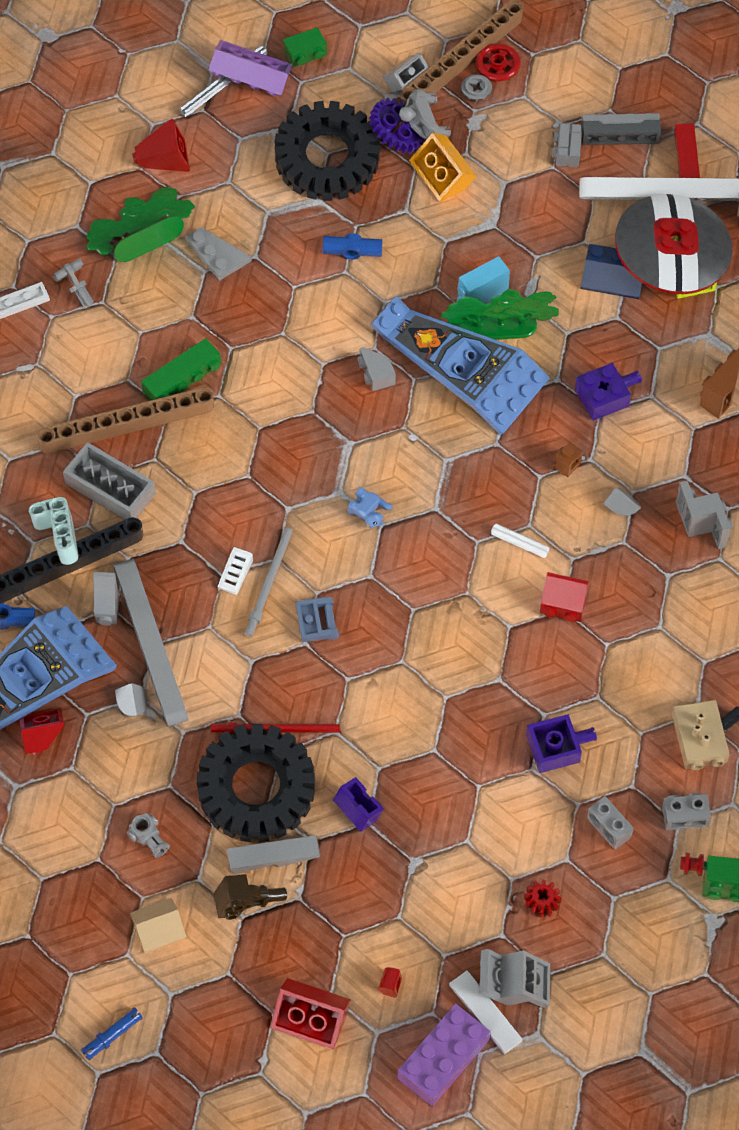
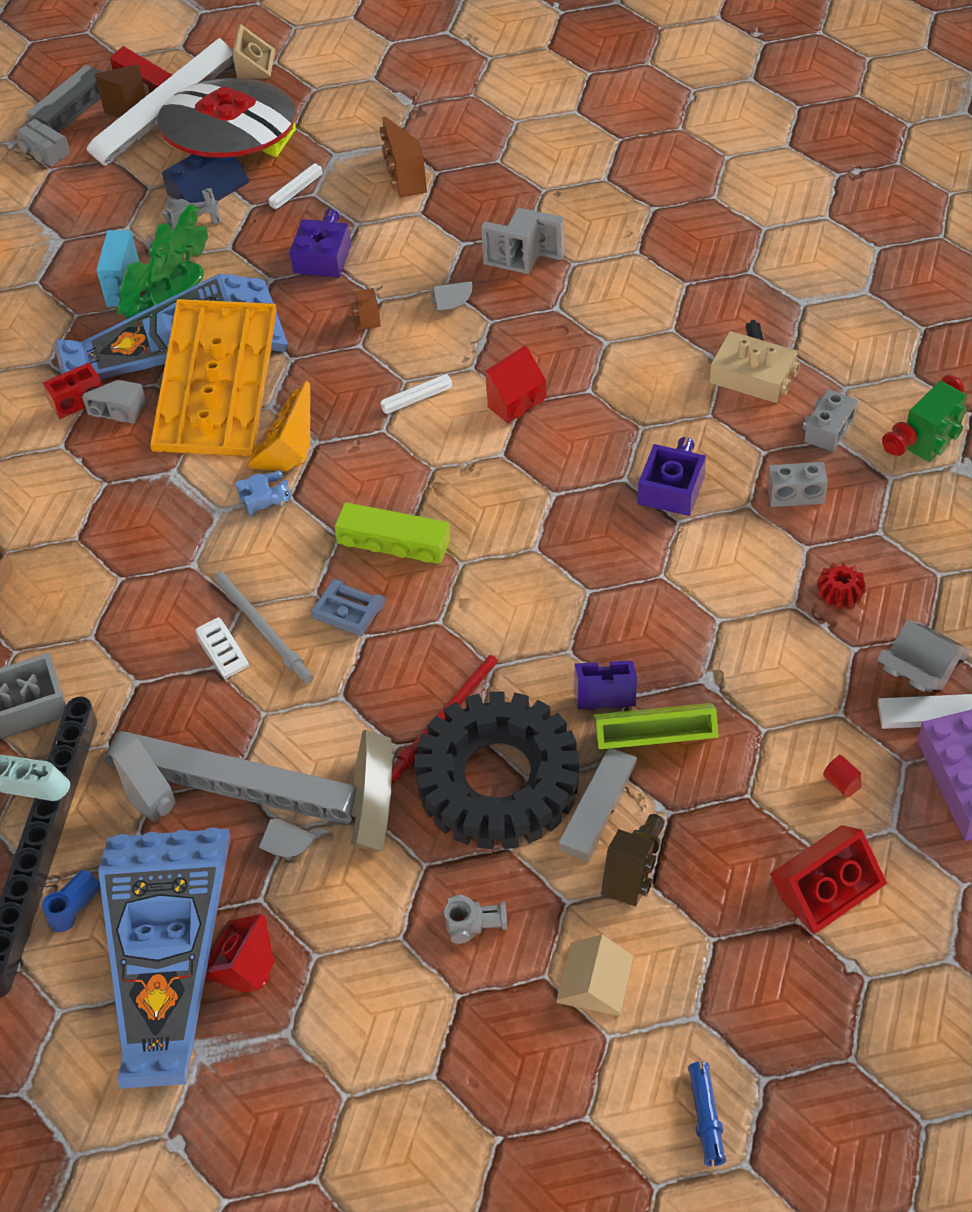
camera: 50 degrees left, 10 degrees down
none -> red brick [43,362,102,419]
none -> reddish brown slope [95,64,146,118]
none -> light orange piece [150,299,277,457]
none -> light grey axle [162,188,222,230]
none -> light orange wedge [247,380,310,472]
none -> white axle [268,163,323,209]
none -> lime brick [335,502,451,564]
none -> dark tan slope [351,730,392,852]
none -> lime brick [594,703,719,750]

